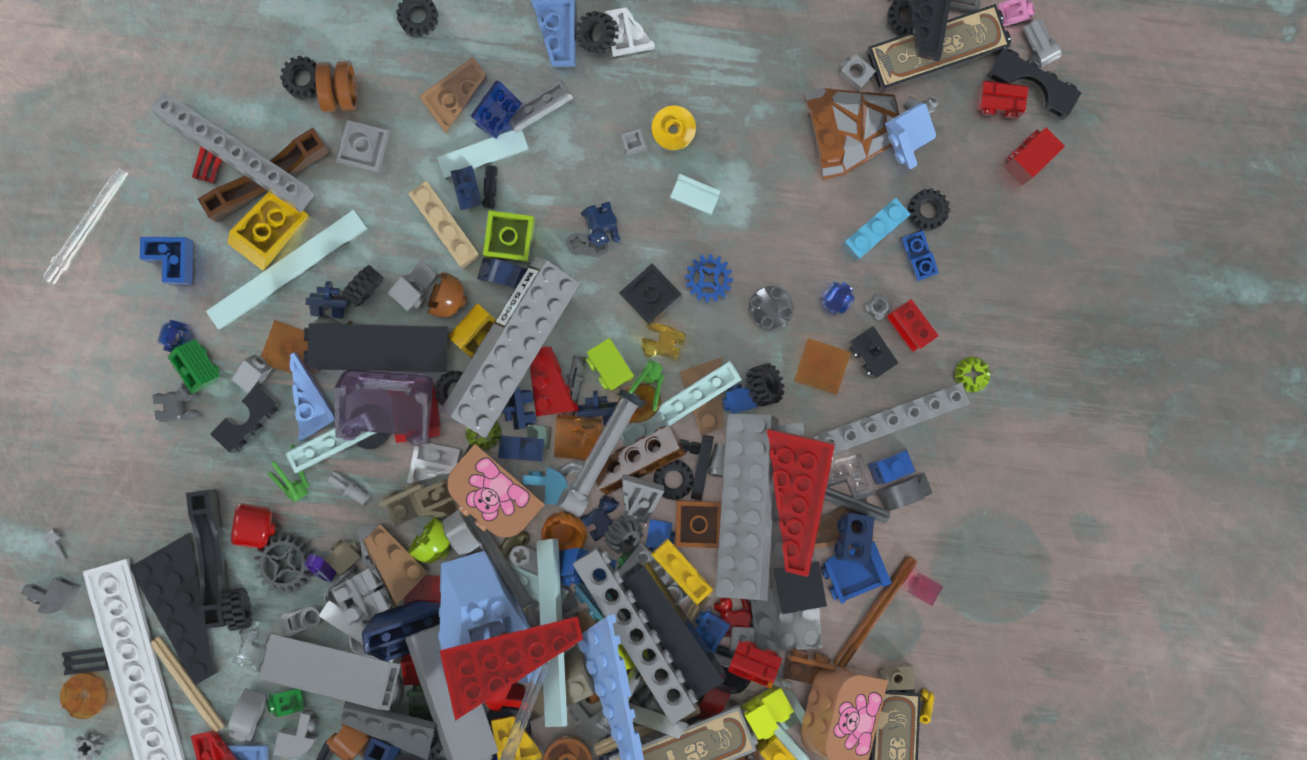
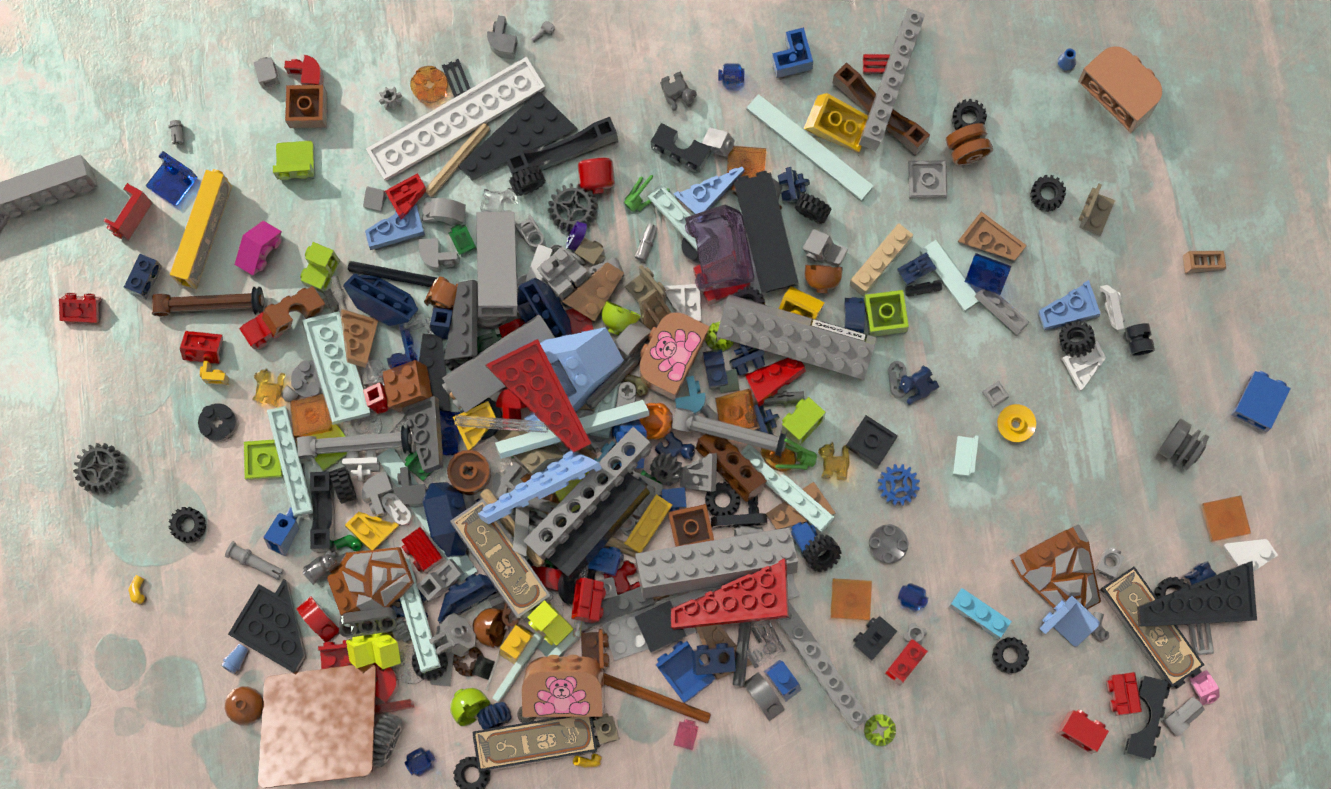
camera: 85 degrees right, 10 degrees down
green brick [168,339,221,394] -> none
blue slope [900,230,939,281] -> none

